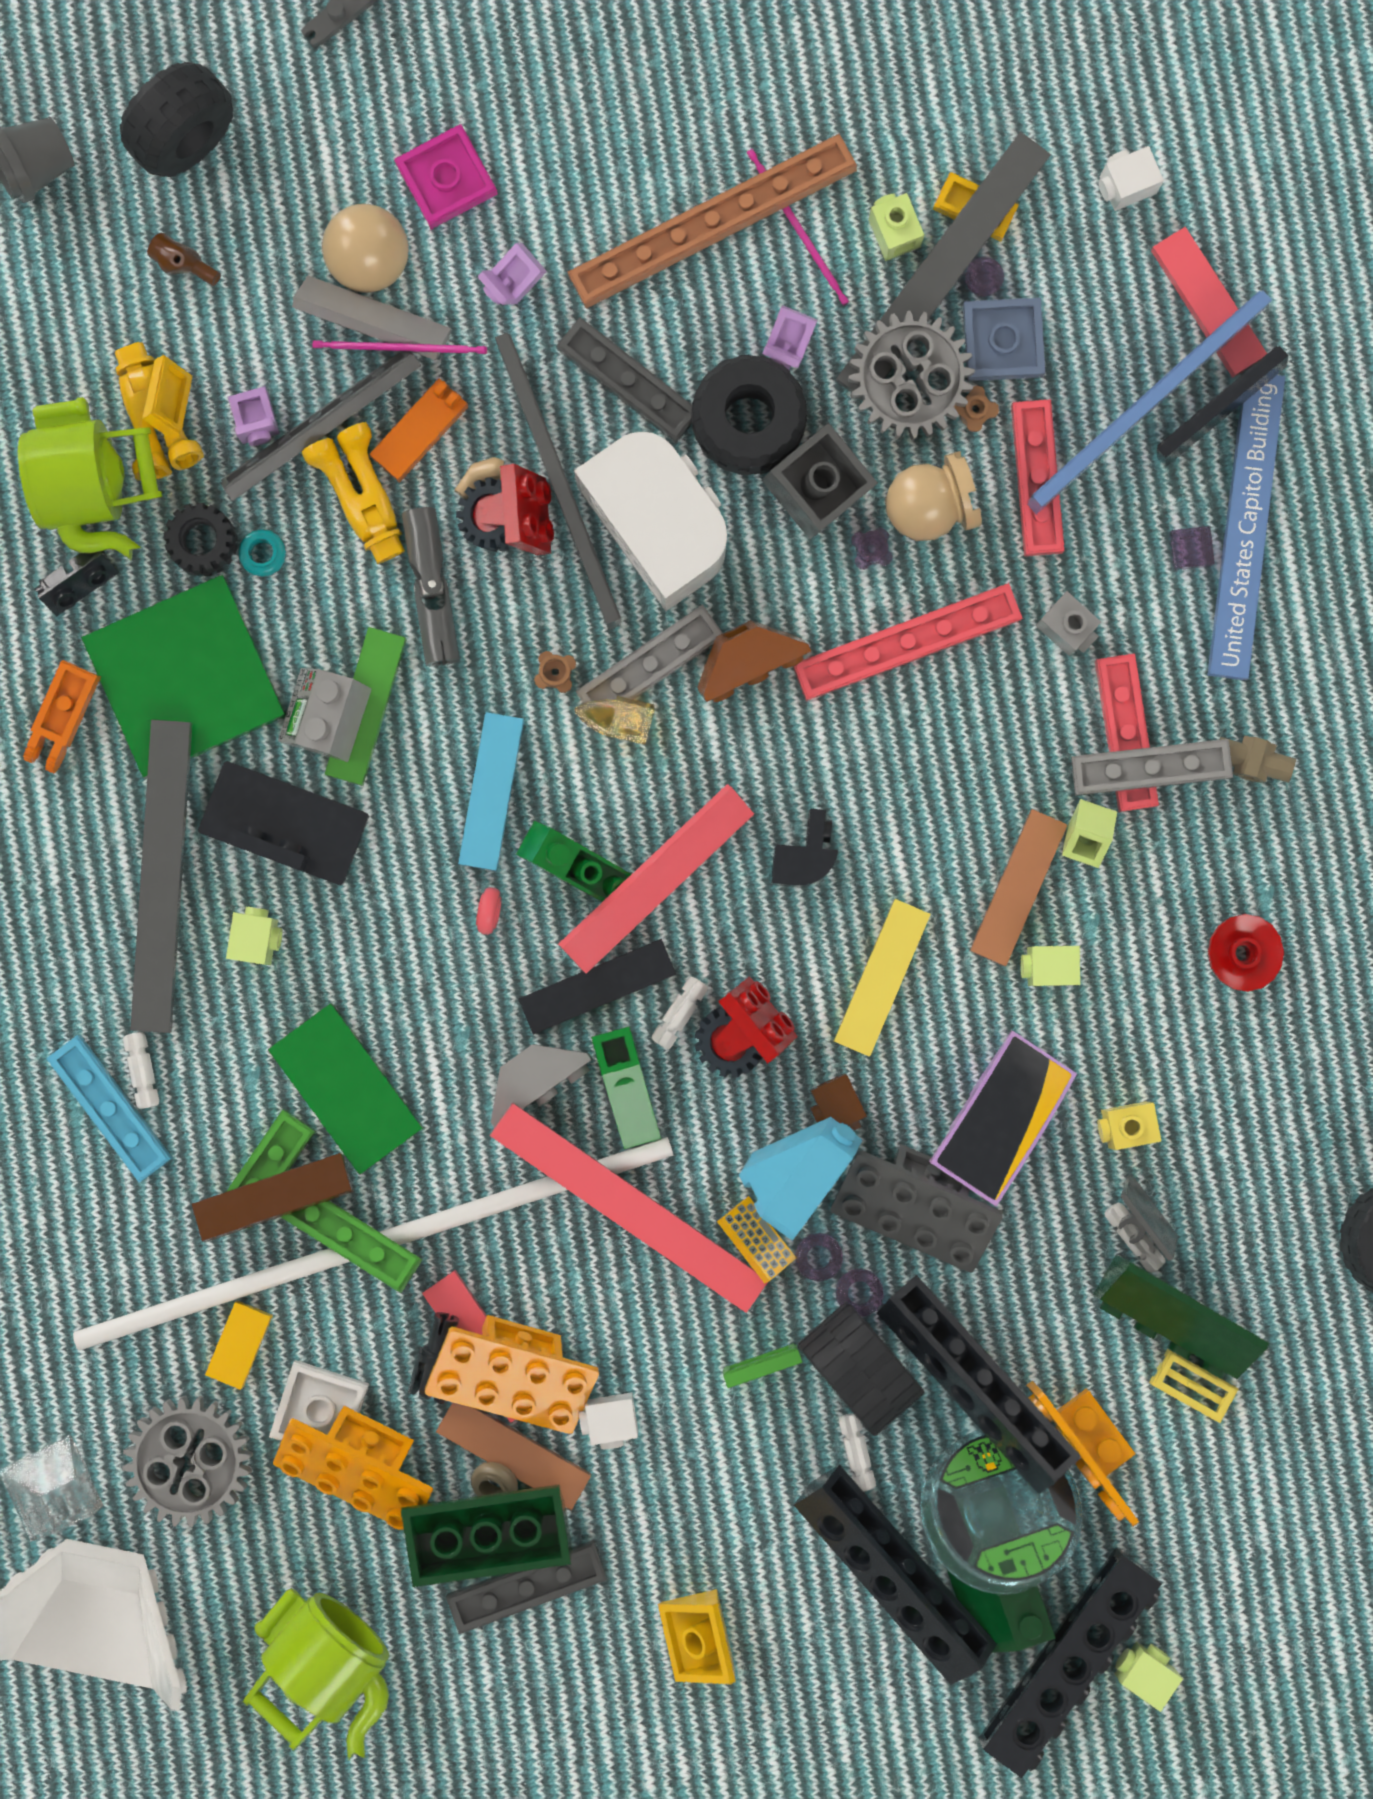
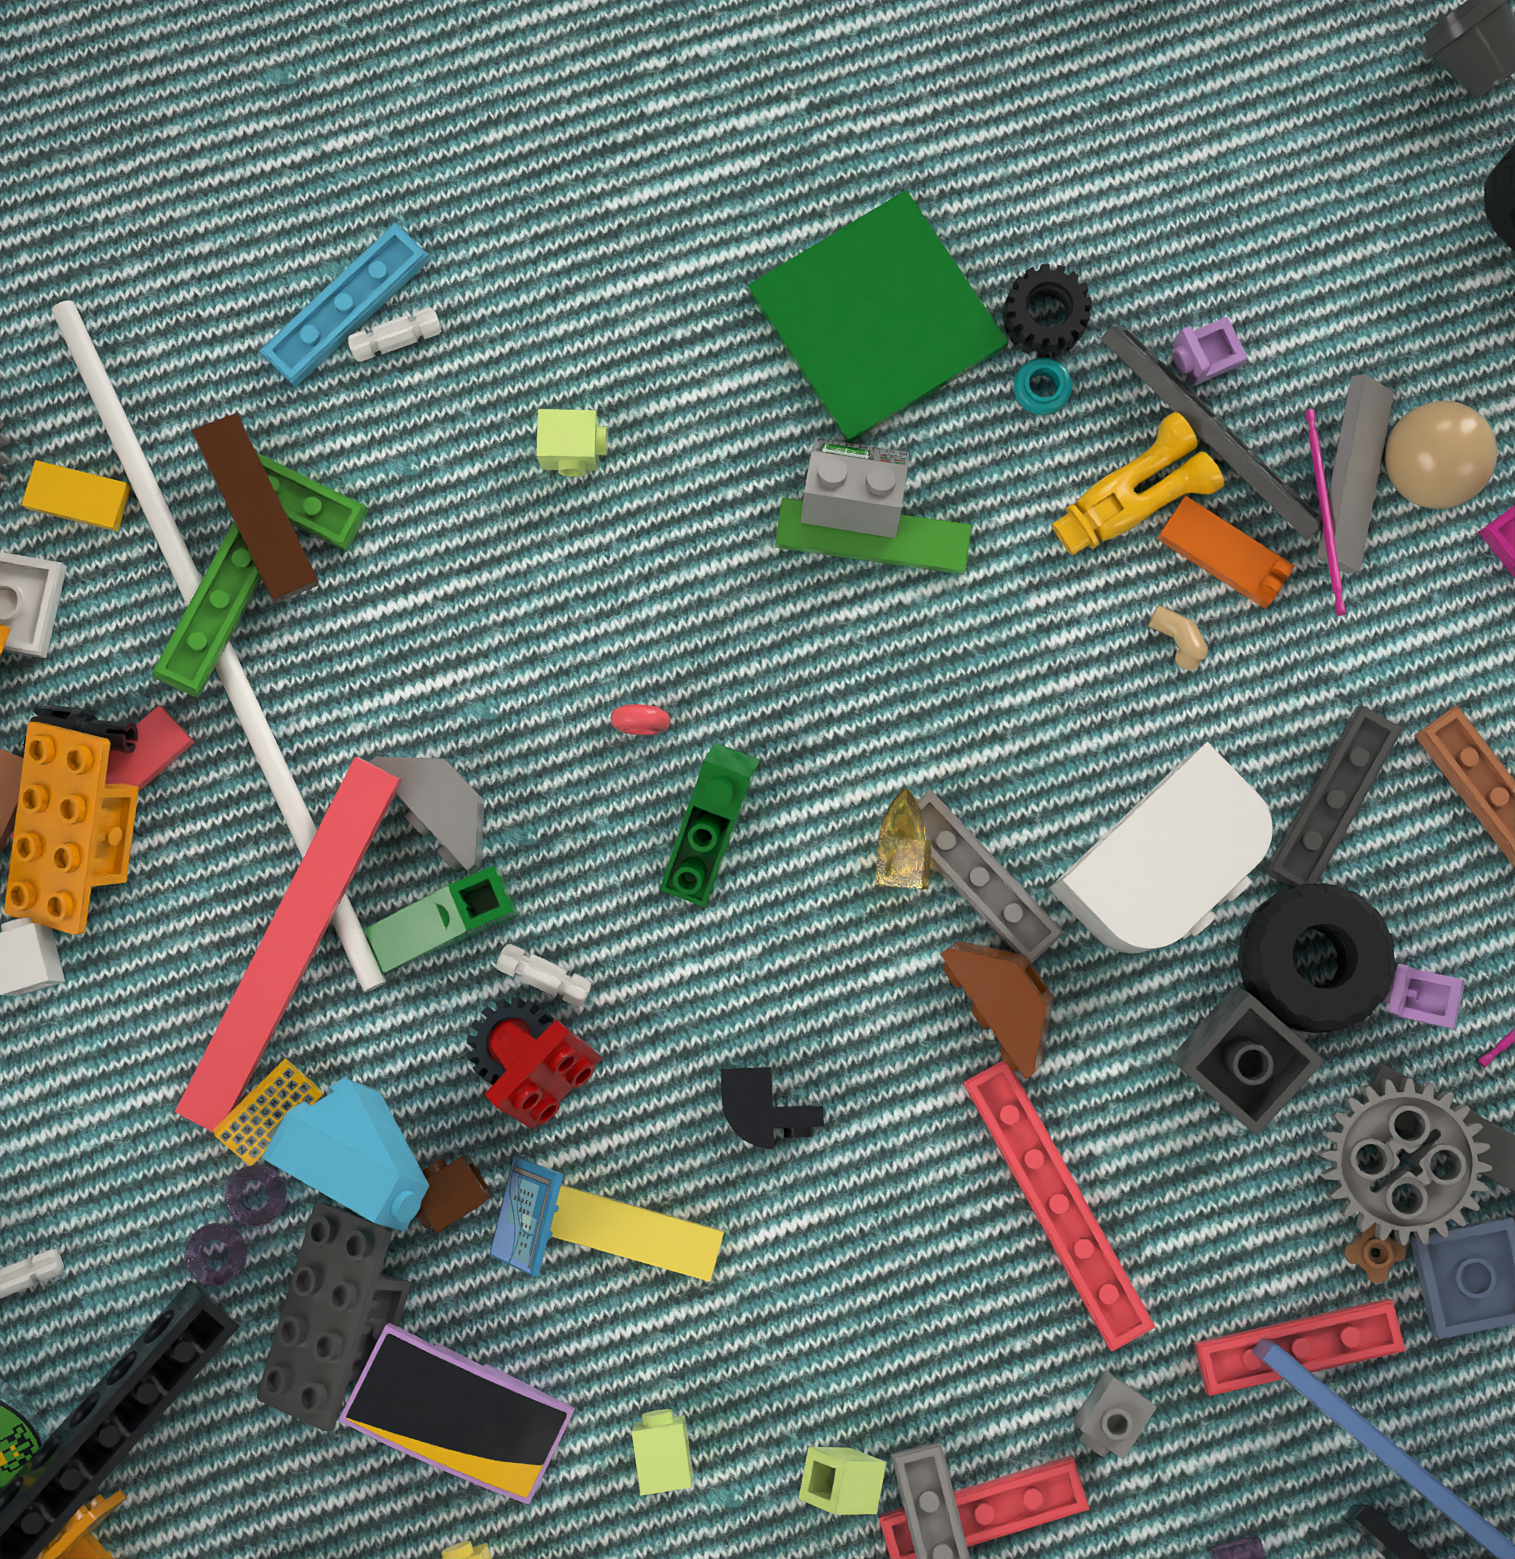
camera: 85 degrees right, 5 degrees down
lime piece [18,397,163,560] -> none
orange hinge [23,660,101,774] -> none
black hinge [35,550,120,617] -> none
yellow piece [114,342,204,481] -> none
dark grey tile [130,720,193,1033] -> none
yellow tile [142,354,193,440] -> none
reddish brown piece [147,233,221,286] -> none
black bracket [198,761,369,886] -> none
green tile [268,1003,424,1175] -> none
dark grey piece [402,507,460,667] -> none
red plate [456,464,554,556] -> none
medium azure tile [458,712,524,871] -> none
lavender bracket [478,243,547,305] -> none
dark grey tile [495,332,622,630] -> none
black tile [518,939,676,1035] -> none
medium nougat plate [534,651,576,693] -> none
coral tile [558,784,754,974] -> none
bright green tile [723,1343,802,1388] -> none
black tyre [797,1302,924,1436] -> none
clear purple plate [851,528,893,570] -> none
tan tile [885,451,982,541] -> none
nougat tile [969,809,1067,967] -> none
none -> piece [489,1156,563,1277]

